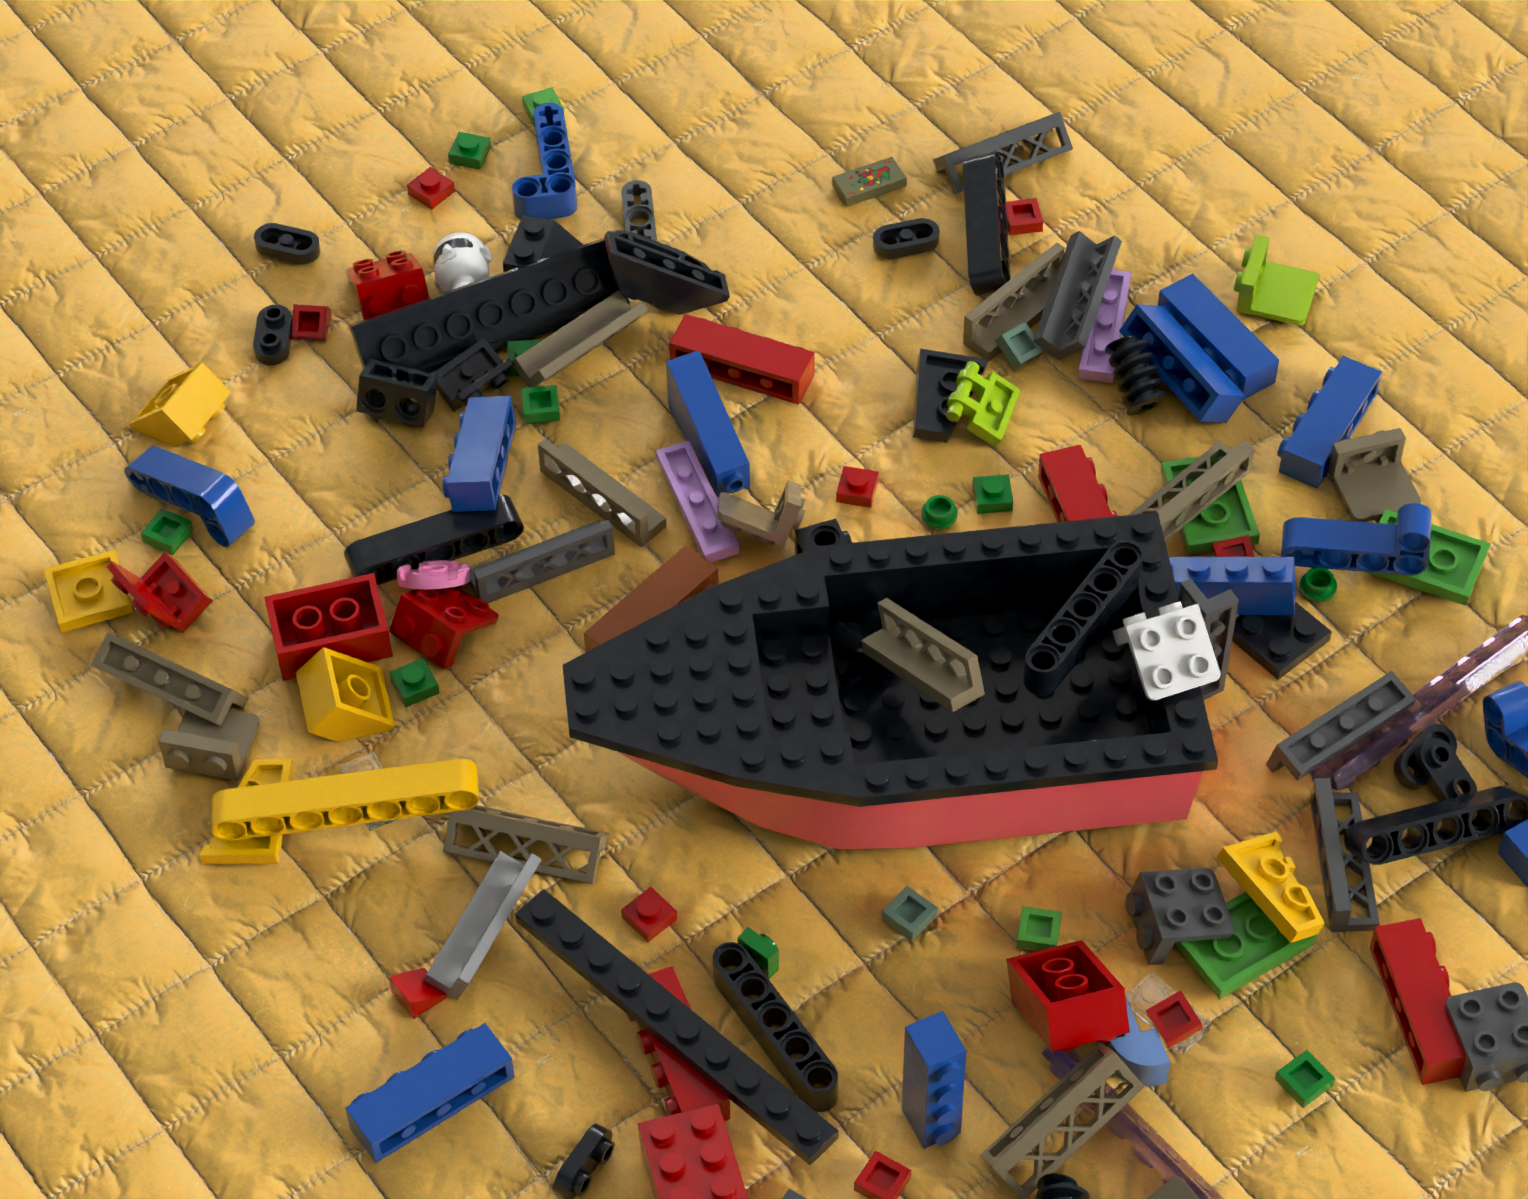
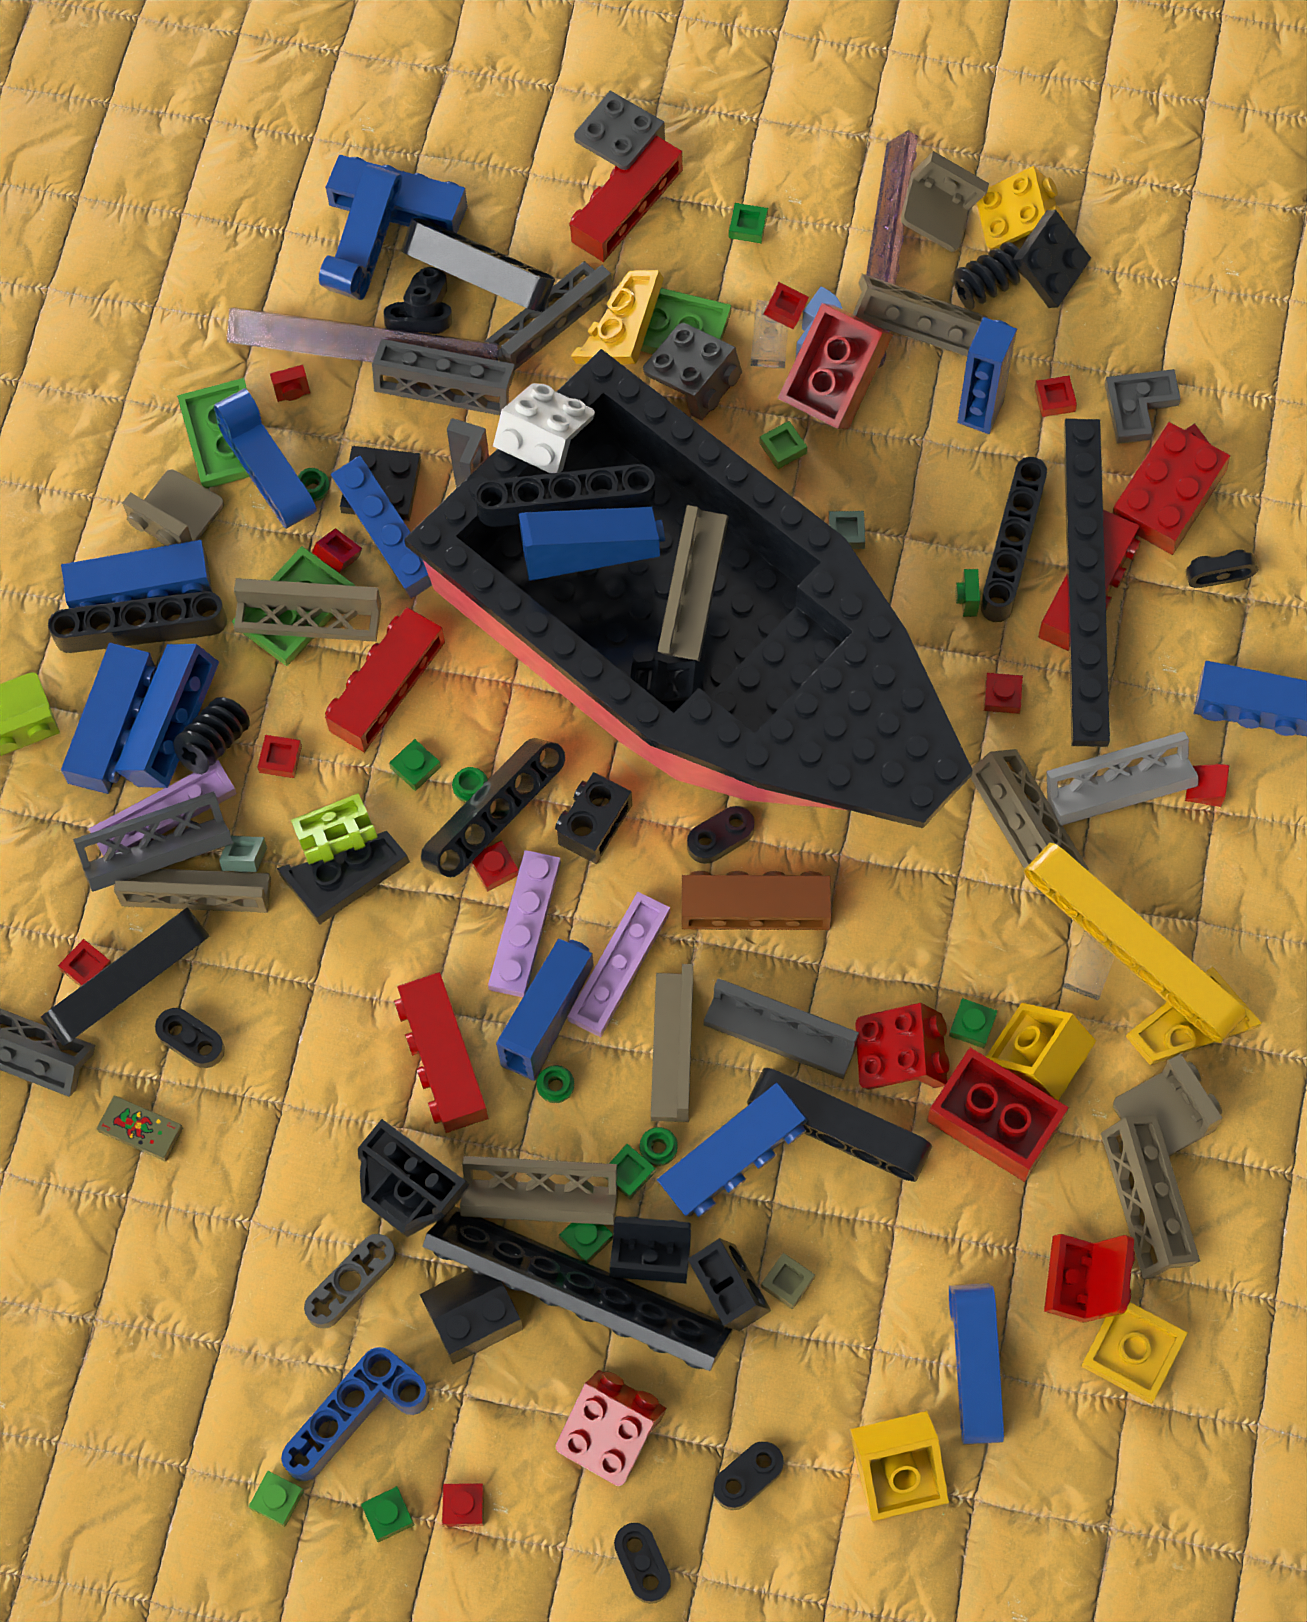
camera: 130 degrees left, 15 degrees up
green plate [141,508,193,555] -> none
red slope [291,304,332,341] -> none
bright pink tile [397,560,470,589] -> none
white piece [433,232,493,293] -> none
dark tan bracket [716,480,805,546] -> none
none -> black beam [48,591,227,653]
none -> red plate [257,735,302,778]
none -> red plate [270,364,310,402]
none -> black beam [421,738,565,878]
none -> lavender plate [488,850,561,998]
none -> blue slope [519,507,665,581]
none -> green plate [537,1065,574,1103]
none -> green plate [640,1127,678,1166]
none -> olive plate [761,1253,815,1309]

